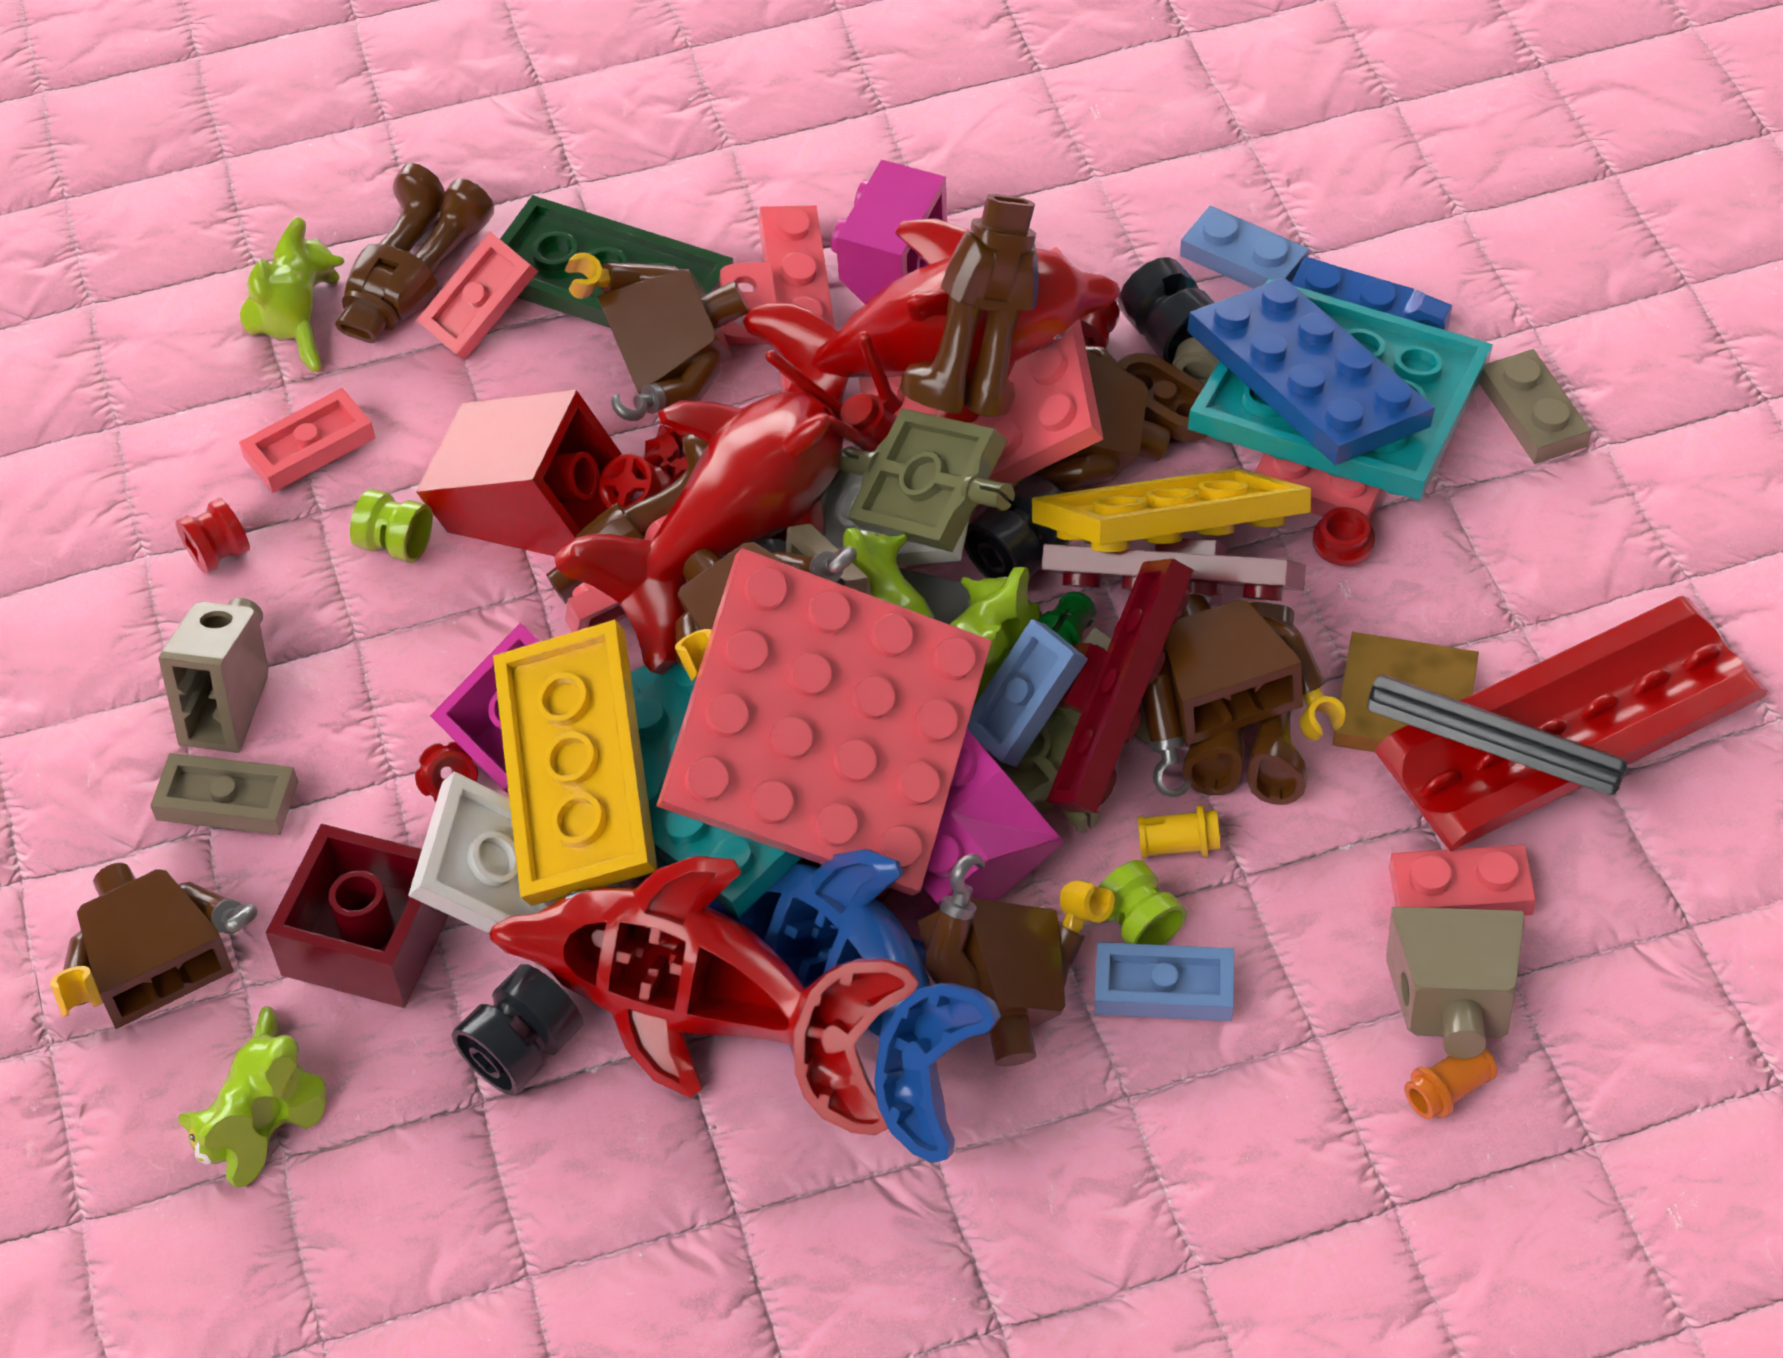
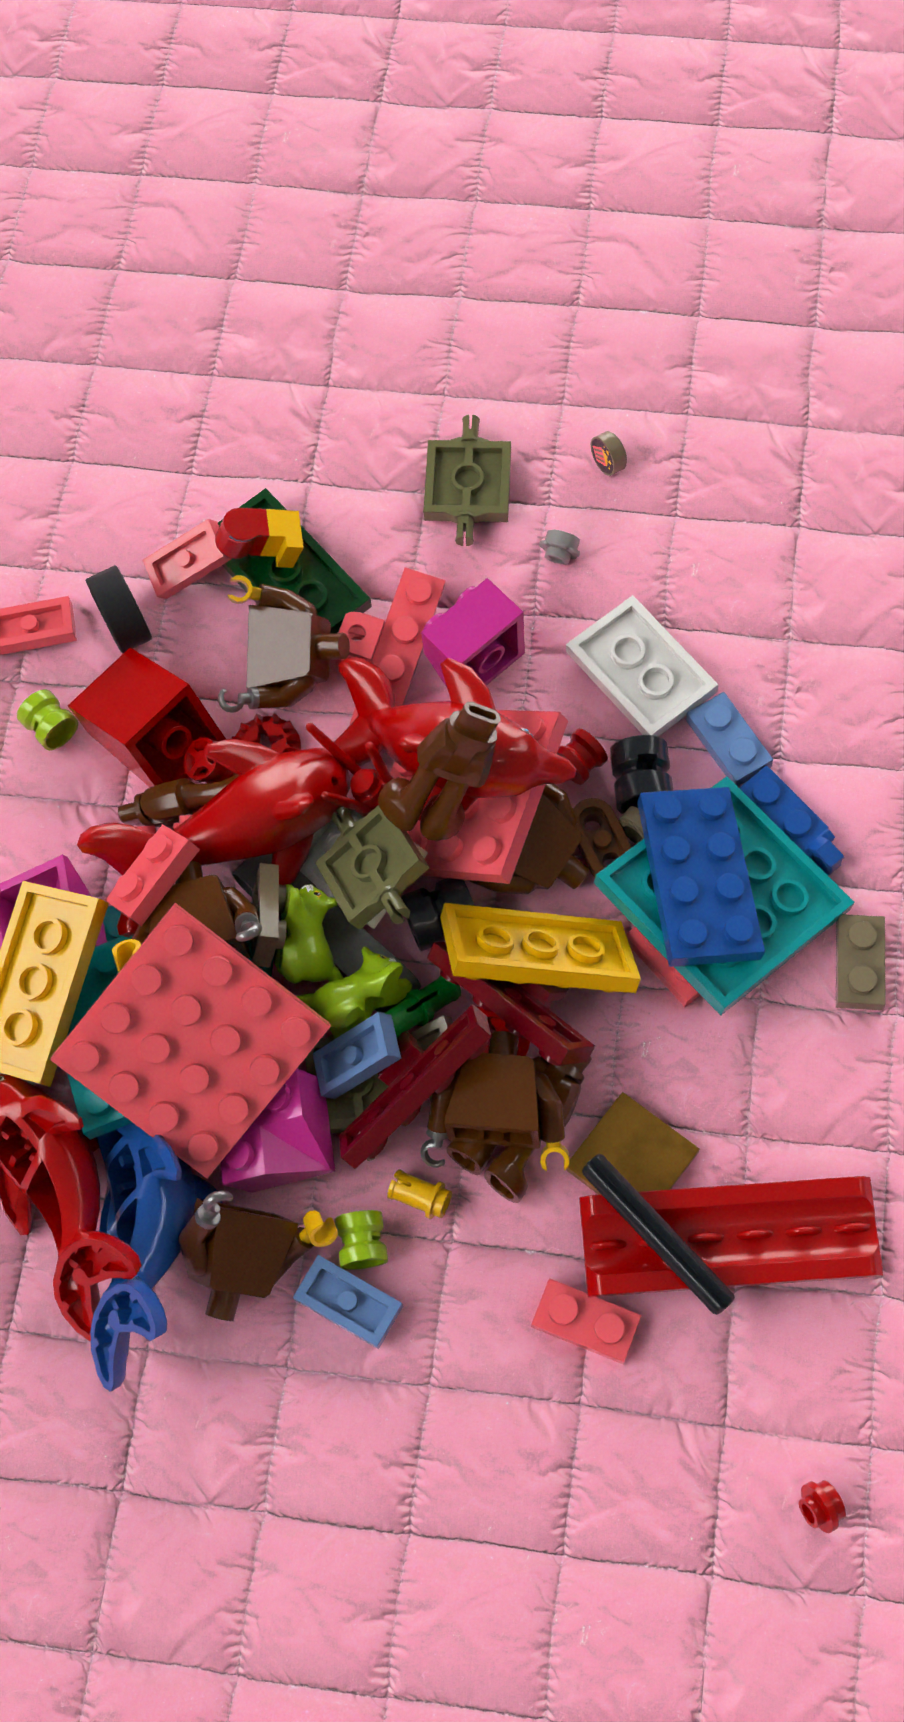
camera: 30 degrees right, 15 degrees up
lime animal [239,217,345,372] -> none
reddish brown piece [335,163,494,343] -> none
red plate [1312,507,1375,566] -> none
dark tan torso [1386,907,1524,1059] -> none
orange pin [1404,1048,1498,1120] -> none
none -> black tyre [85,565,152,653]
none -> coral plate [105,824,200,926]
none -> leg [215,508,304,568]
none -> olive plate [423,415,511,546]
none -> light grey plate [539,530,580,565]
none -> white plate [566,595,718,737]
none -> dark tan tile [590,431,627,476]

